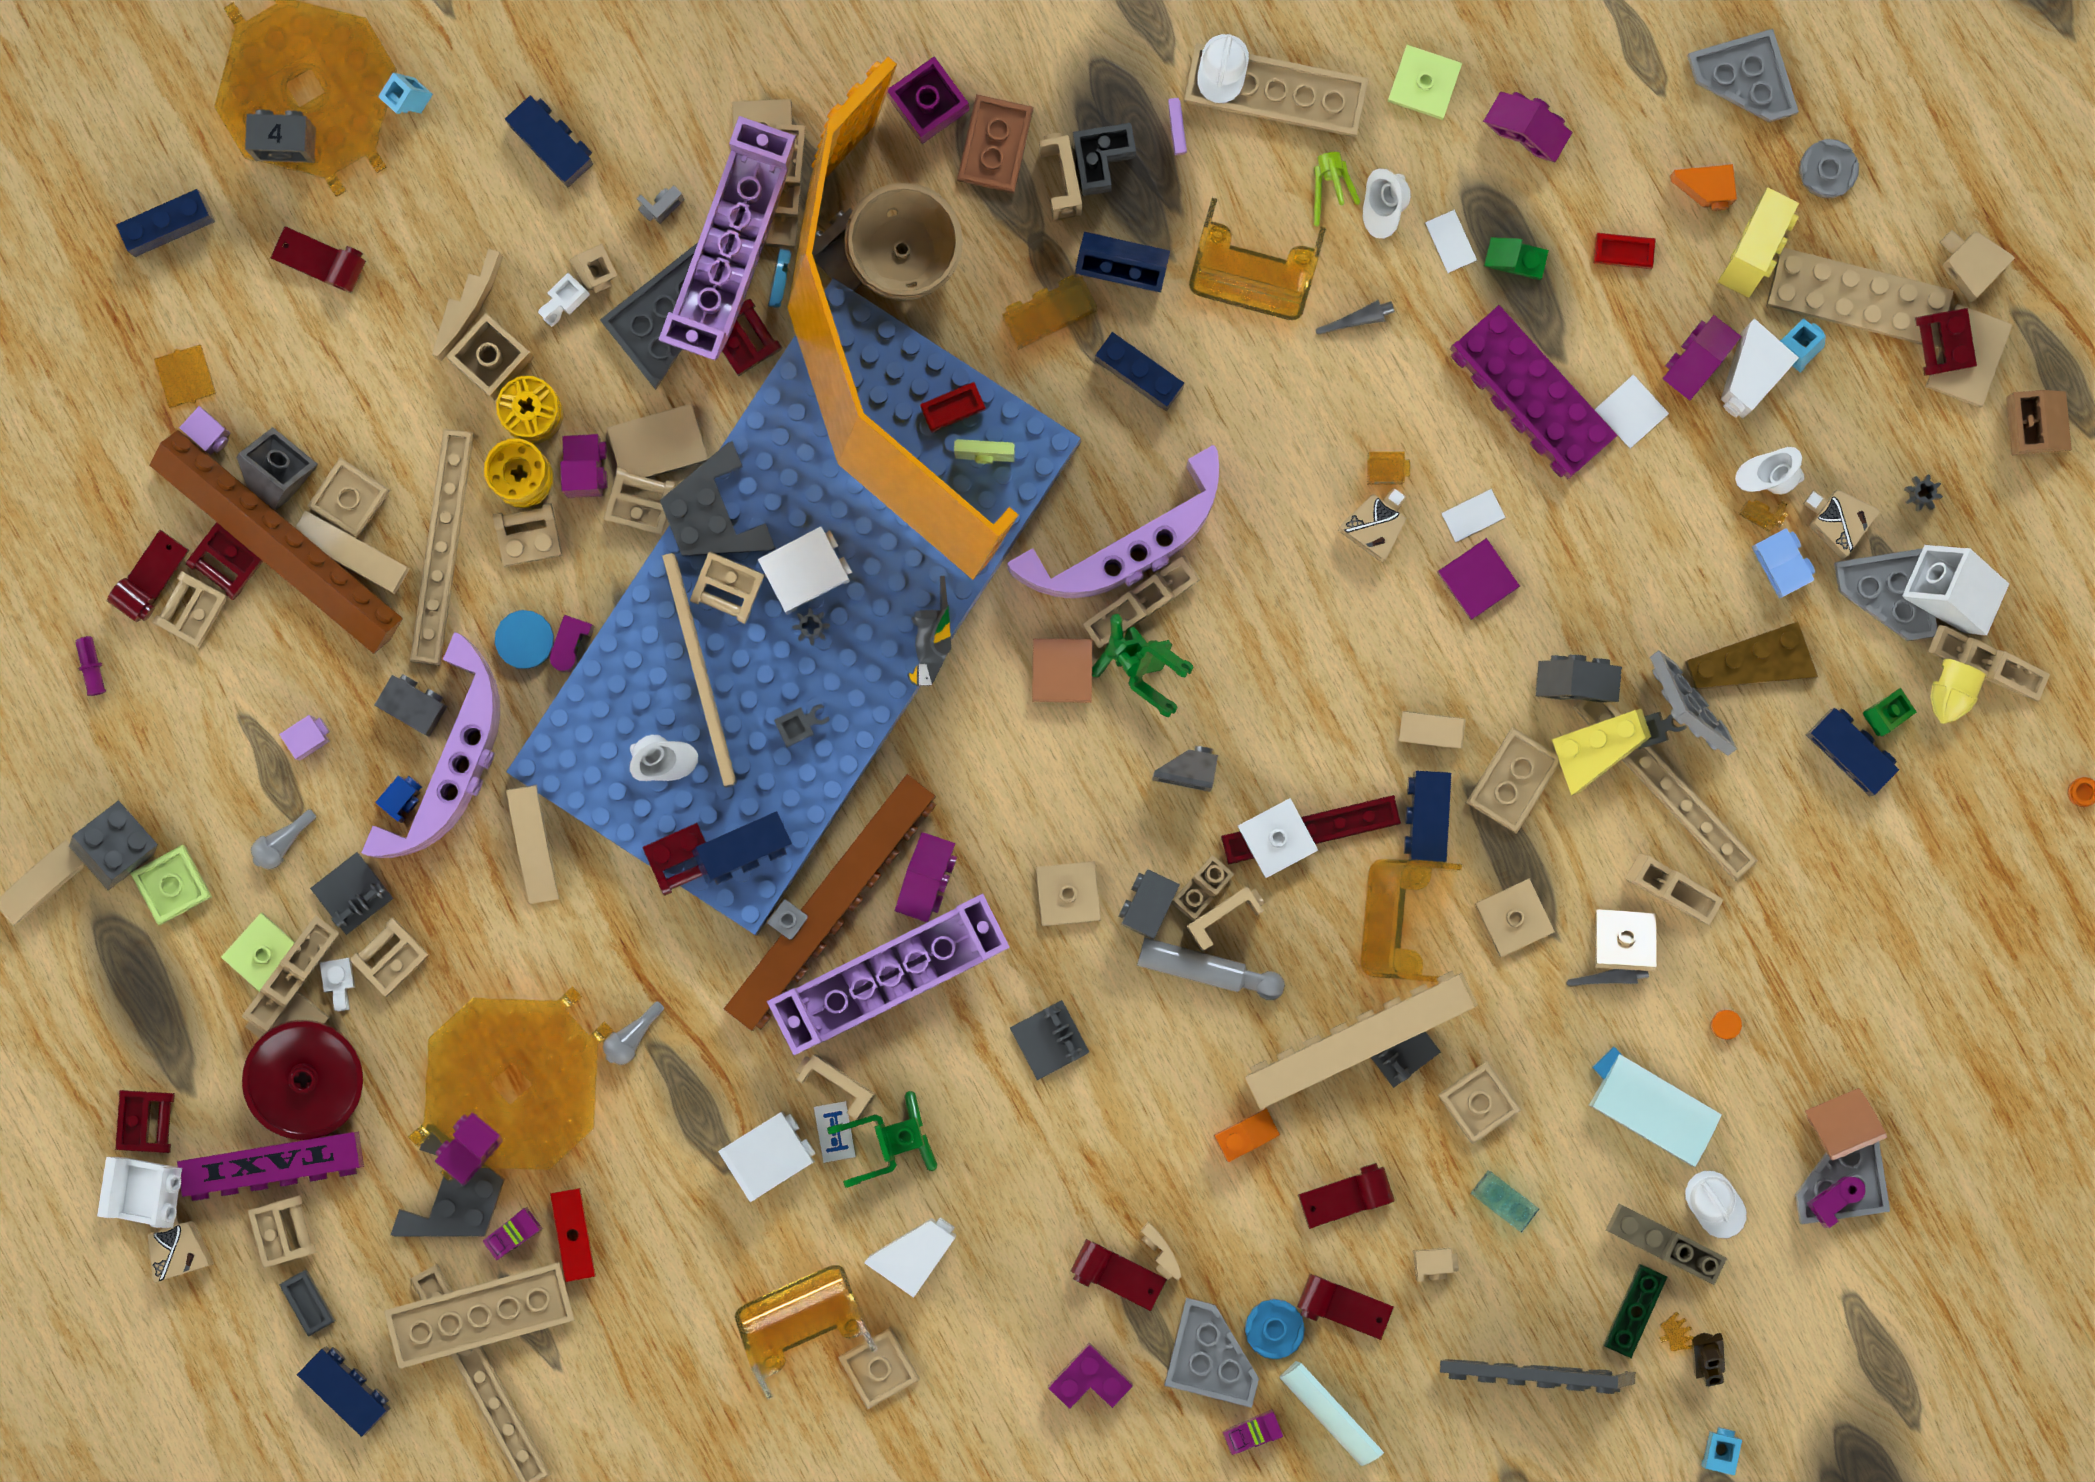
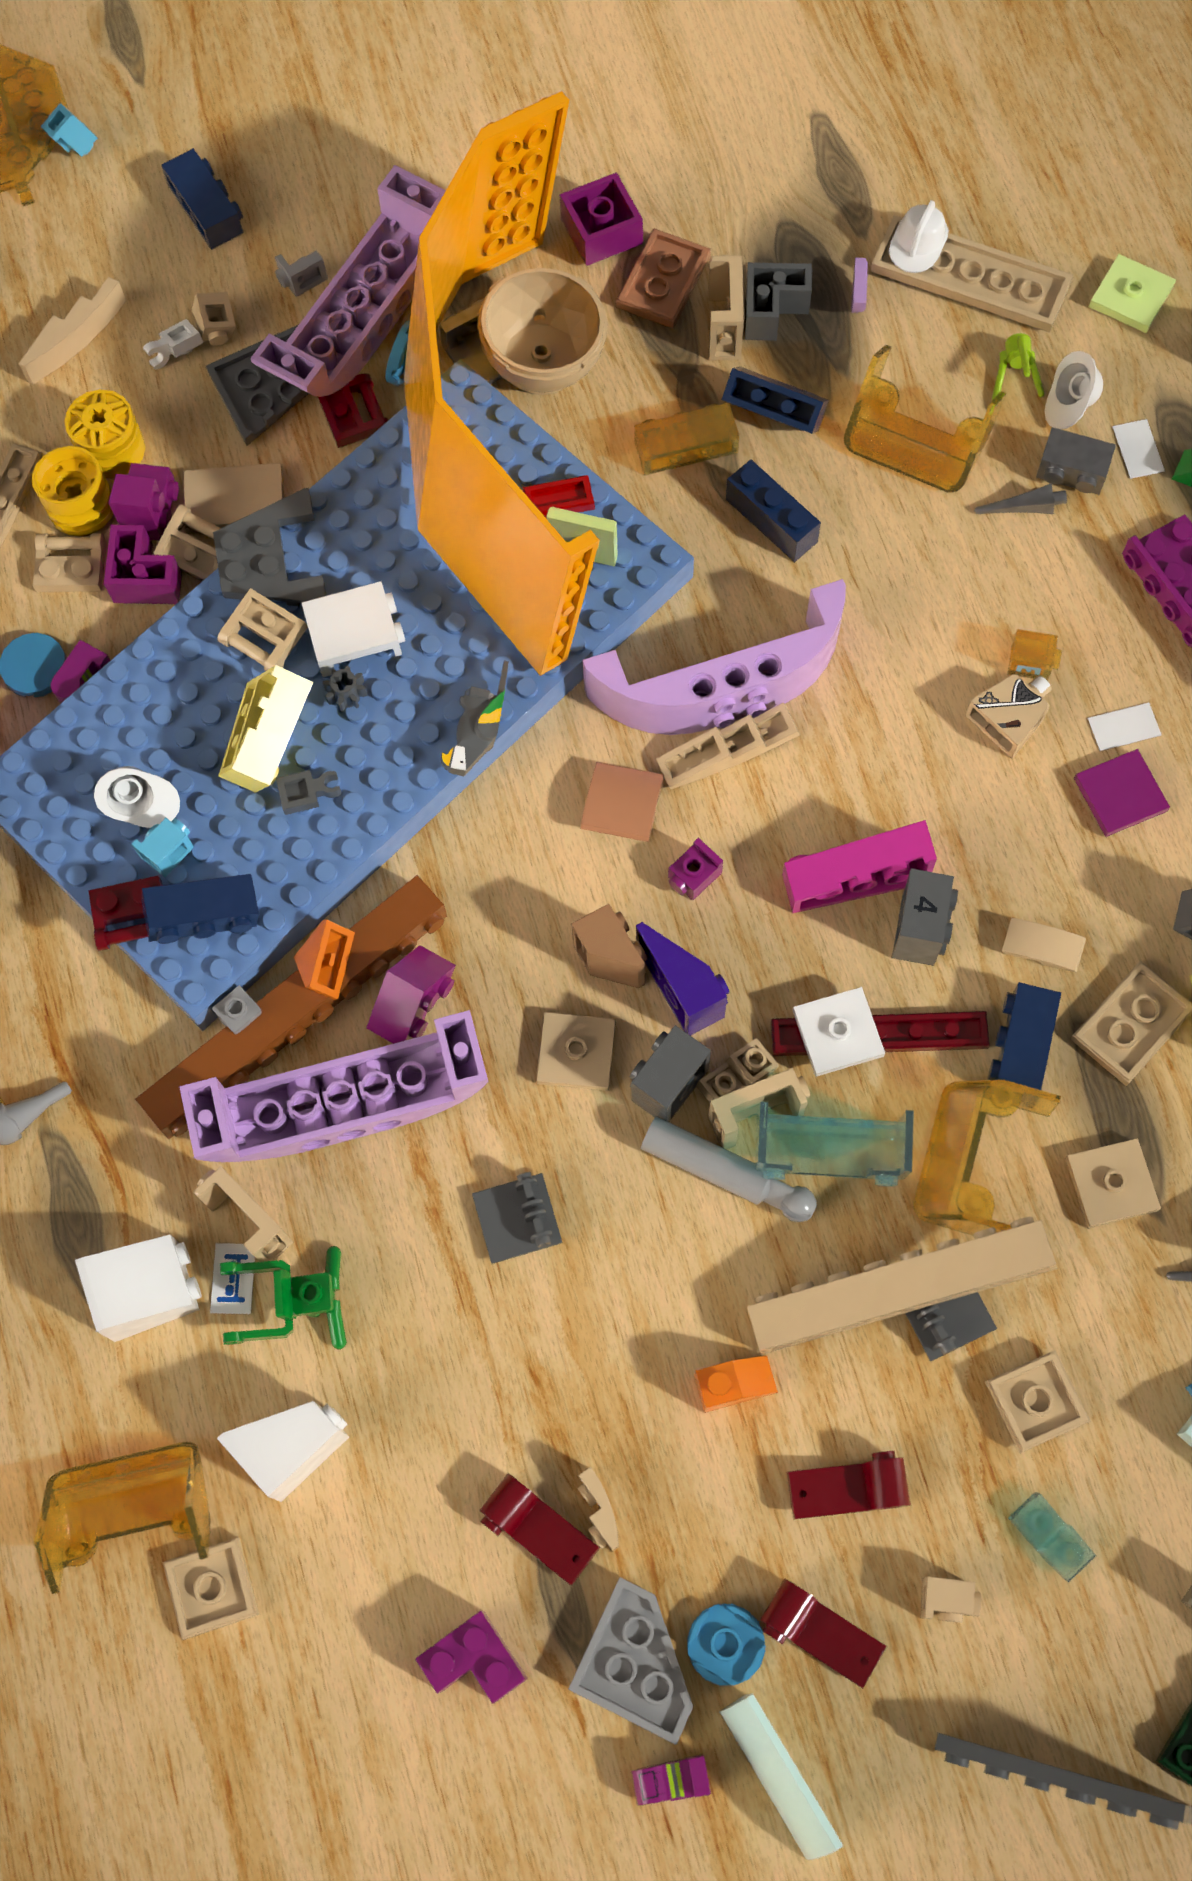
camera: 15 degrees right, 15 degrees down
tan brick [446,313,534,401] -> none
tan tile [662,553,737,788] -> none
green piece [1092,614,1194,717] -> none
flat silver slope [1152,746,1218,792] -> none
none -> magenta brick [104,525,182,604]
none -> medium azure brick [131,818,194,878]
none -> wedge [218,665,313,793]
none -> orange slope [294,919,355,1000]
none -> medium nougat slope [571,904,647,989]
none -> dark purple slope [636,922,729,1036]
none -> magenta brick [668,838,723,900]
none -> clear light blue windscreen [755,1102,914,1187]
none -> dark pink wedge [782,820,937,914]
none -> dark grey brick [892,869,958,966]
none -> flat silver brick [1036,427,1116,495]

